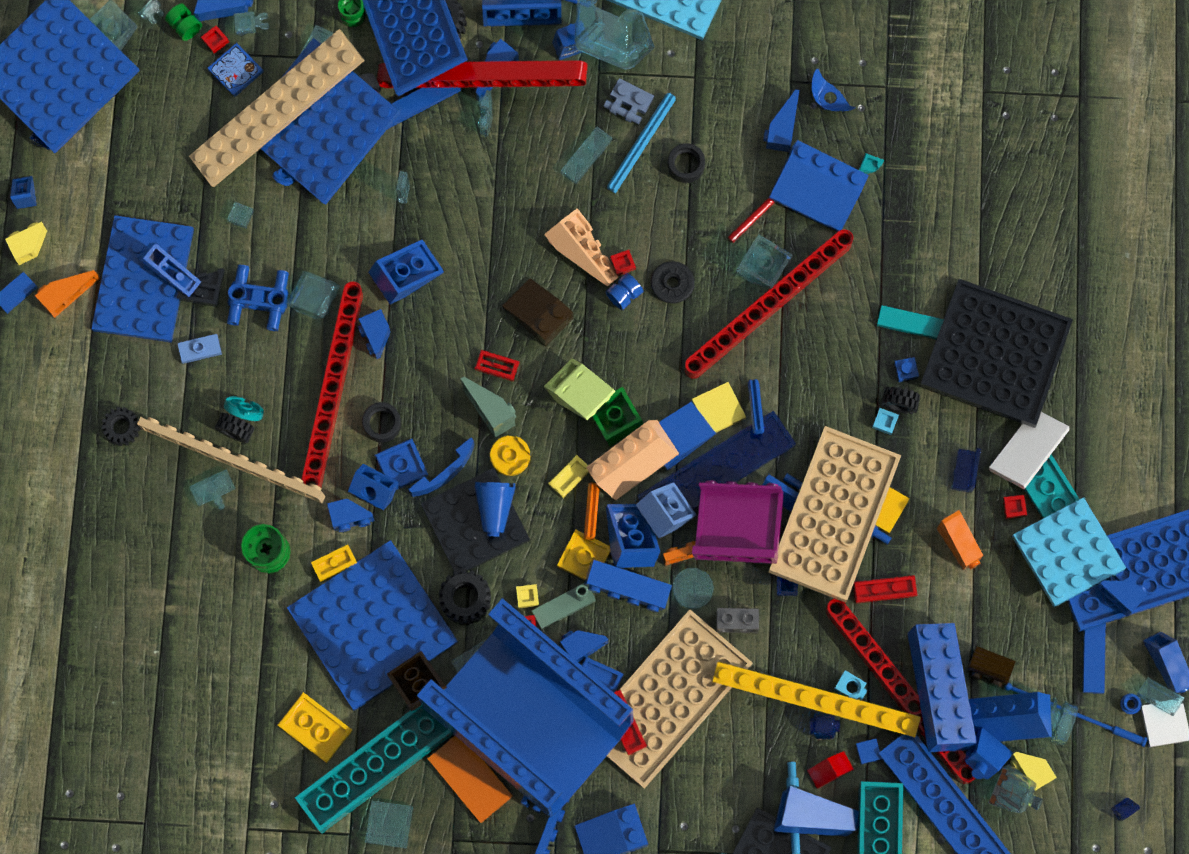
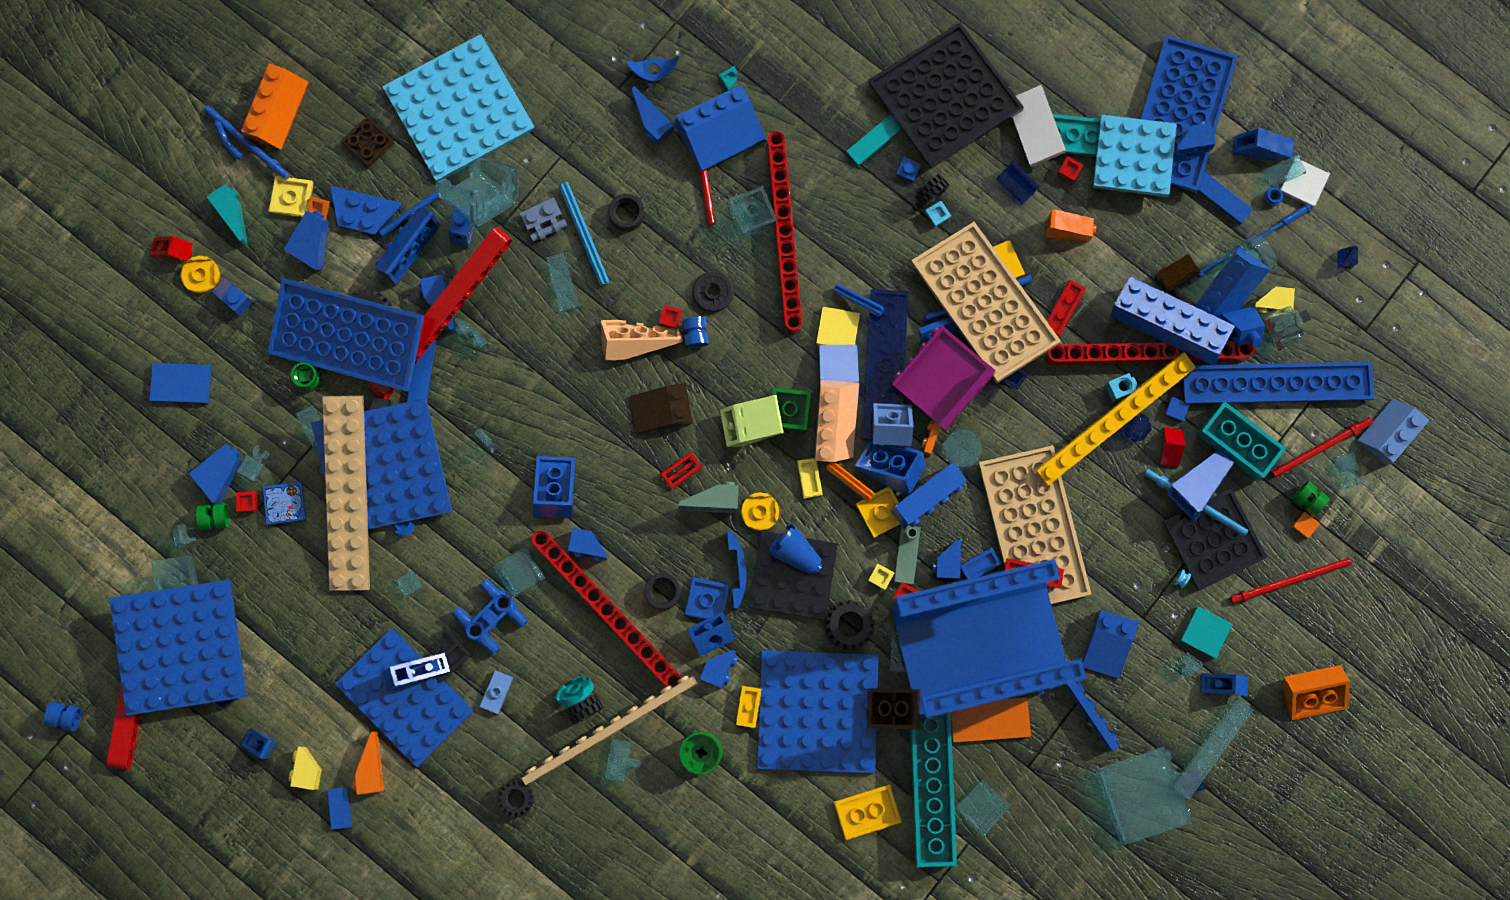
camera: 60 degrees left, 5 degrees up
flat silver brick [716,608,759,633] -> none

